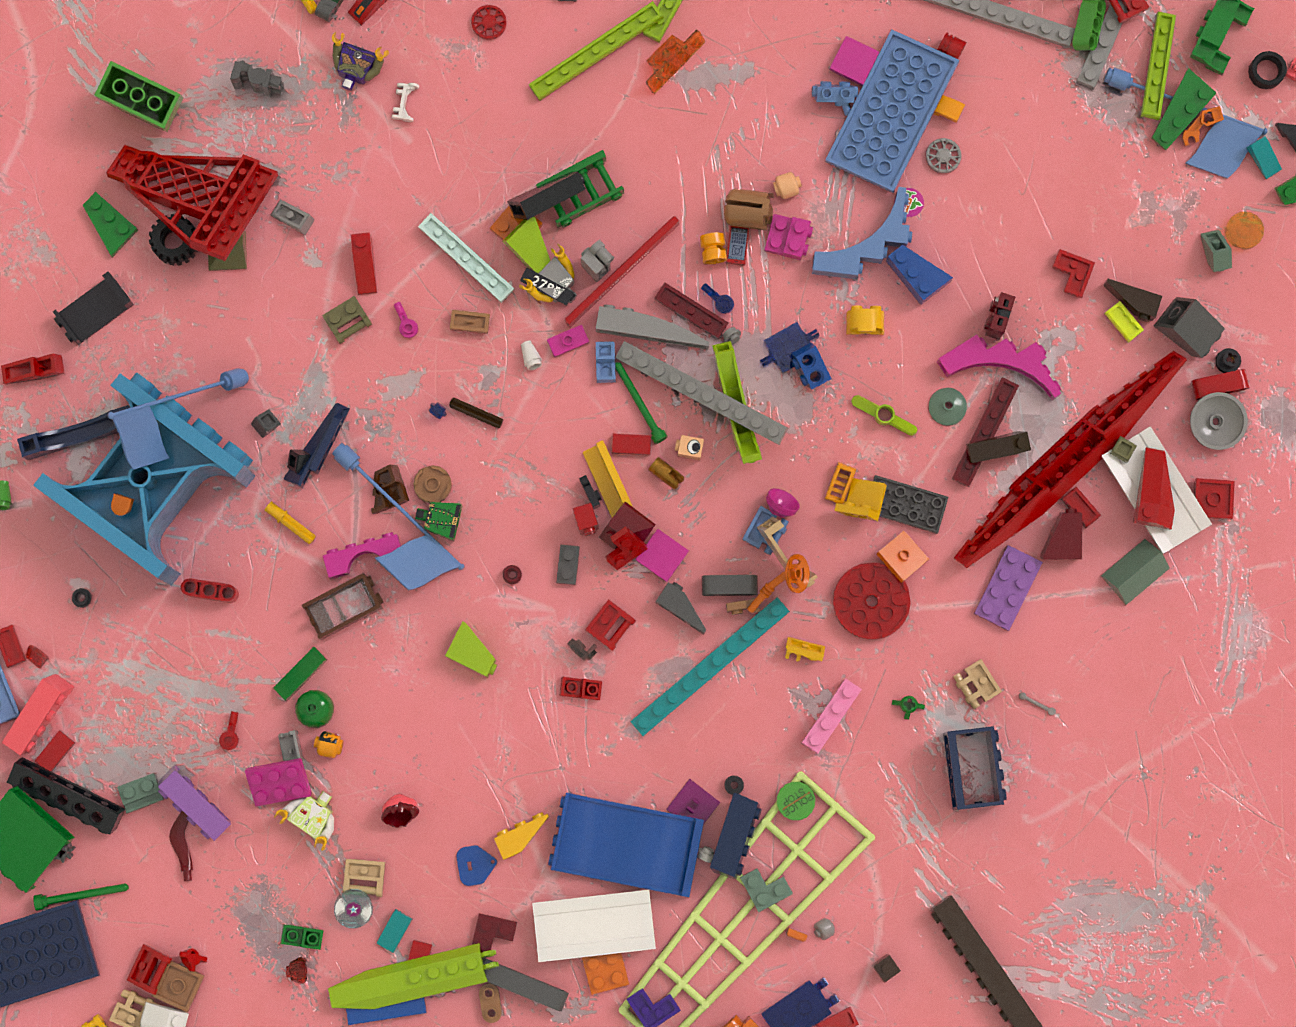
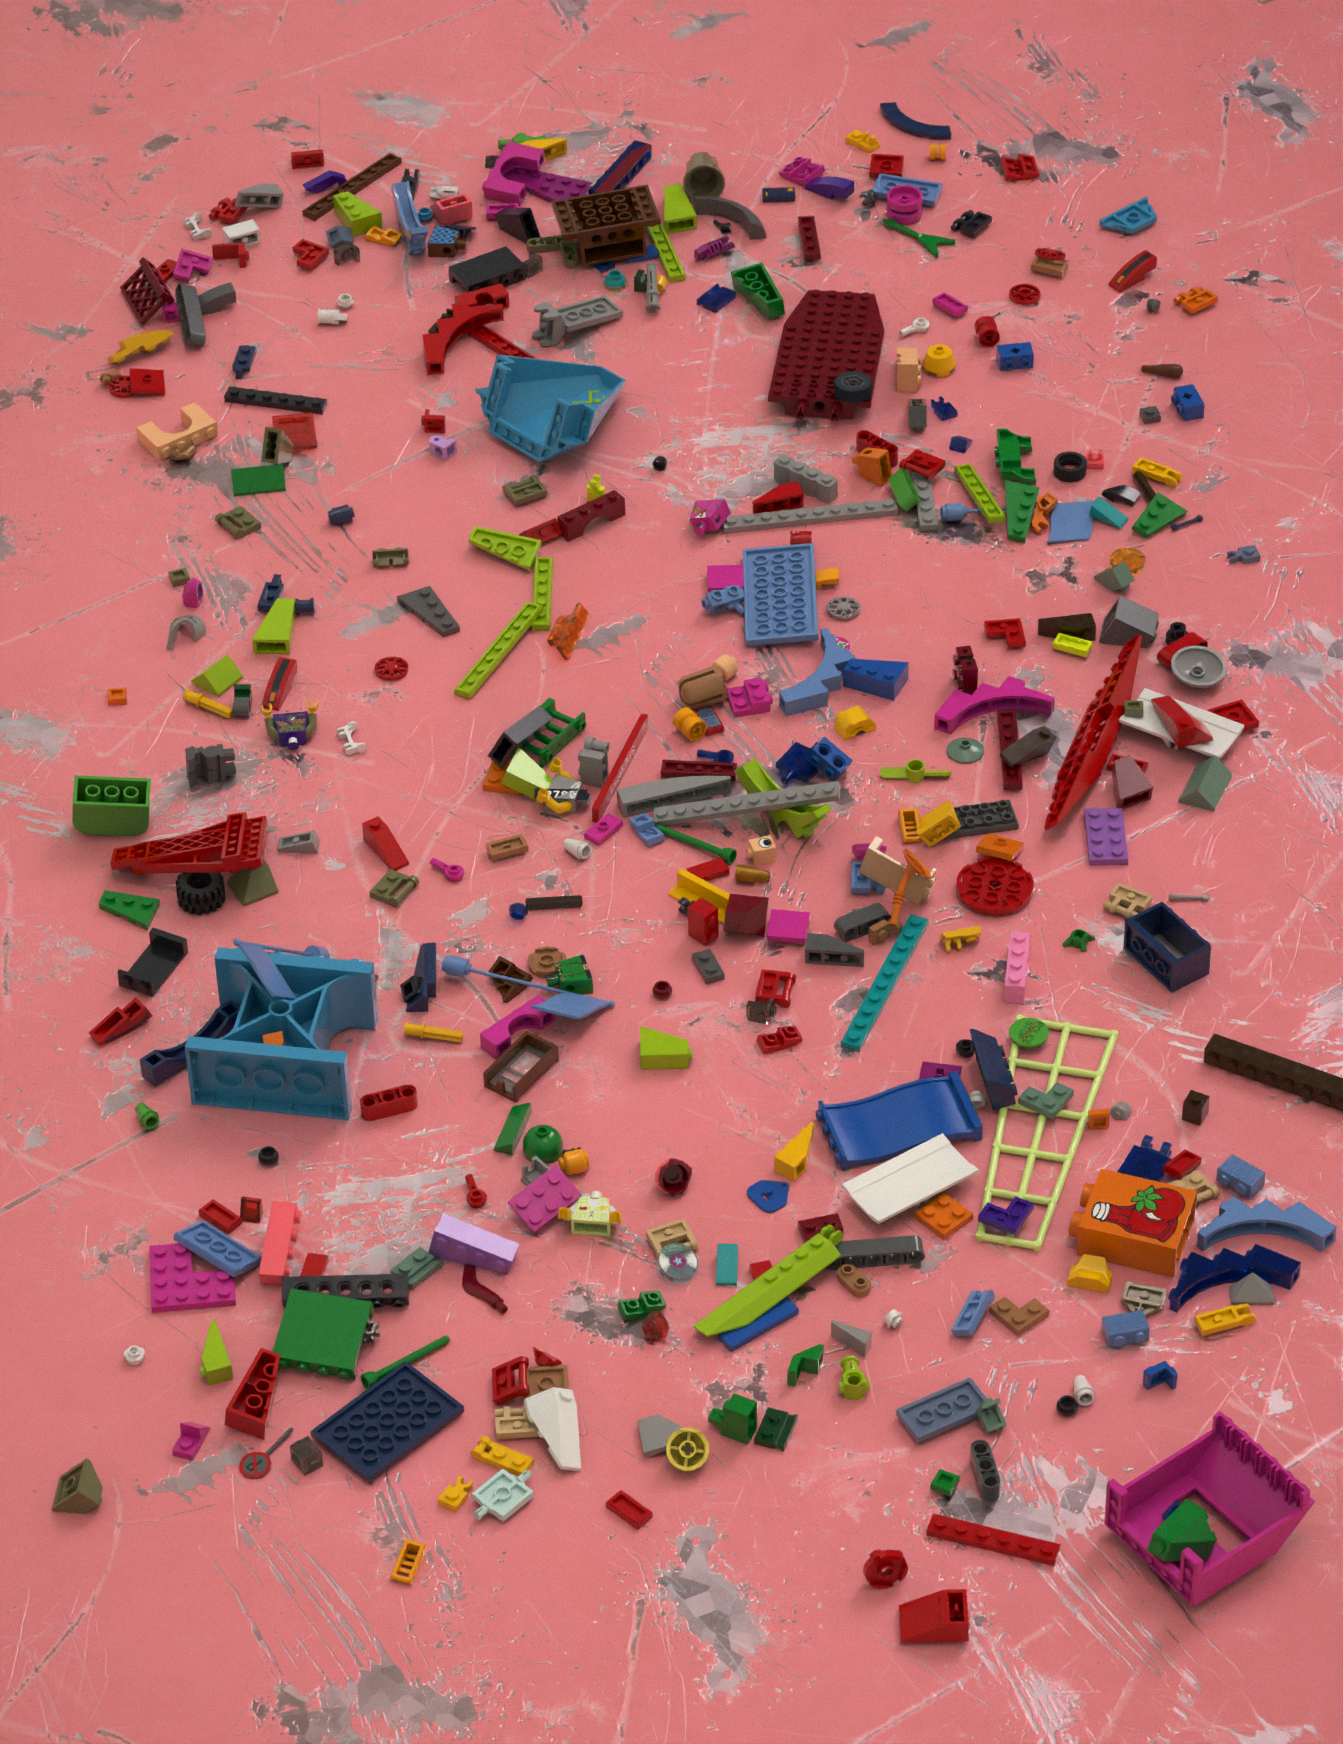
camera: 25 degrees left, 40 degrees down
light aqua plate [418,213,514,303] -> none
red plate [605,526,648,570] -> none

